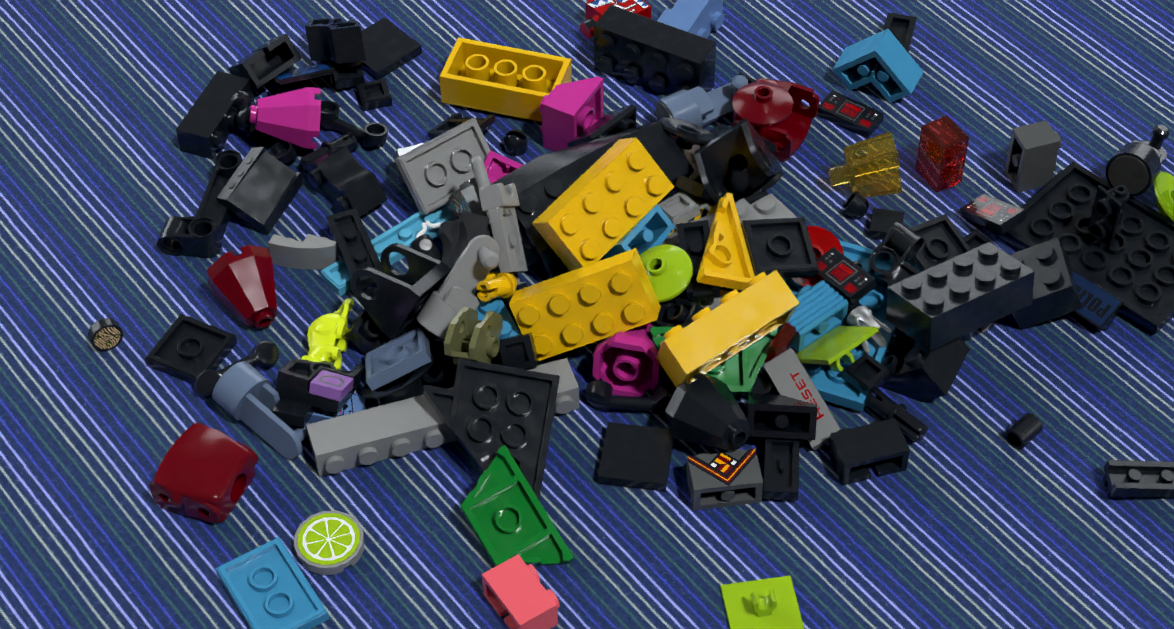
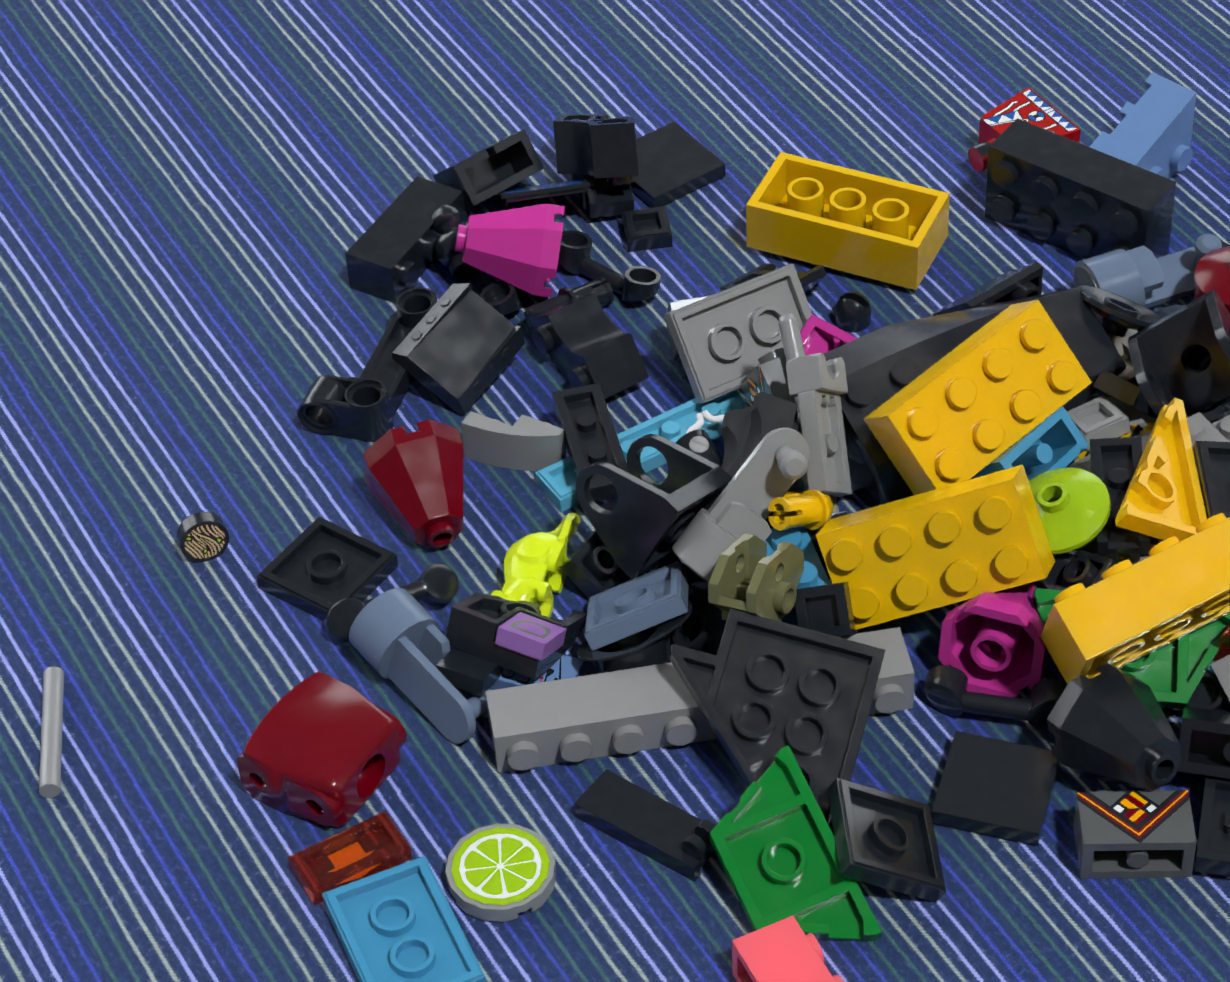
camera: 10 degrees right, 5 degrees down
dark pink slope [540,77,604,152] -> none
none -> light grey bar [39,666,64,798]
none -> clear red tile [288,811,412,905]
none -> black hinge [574,769,715,882]
none -> black tile [827,778,946,903]

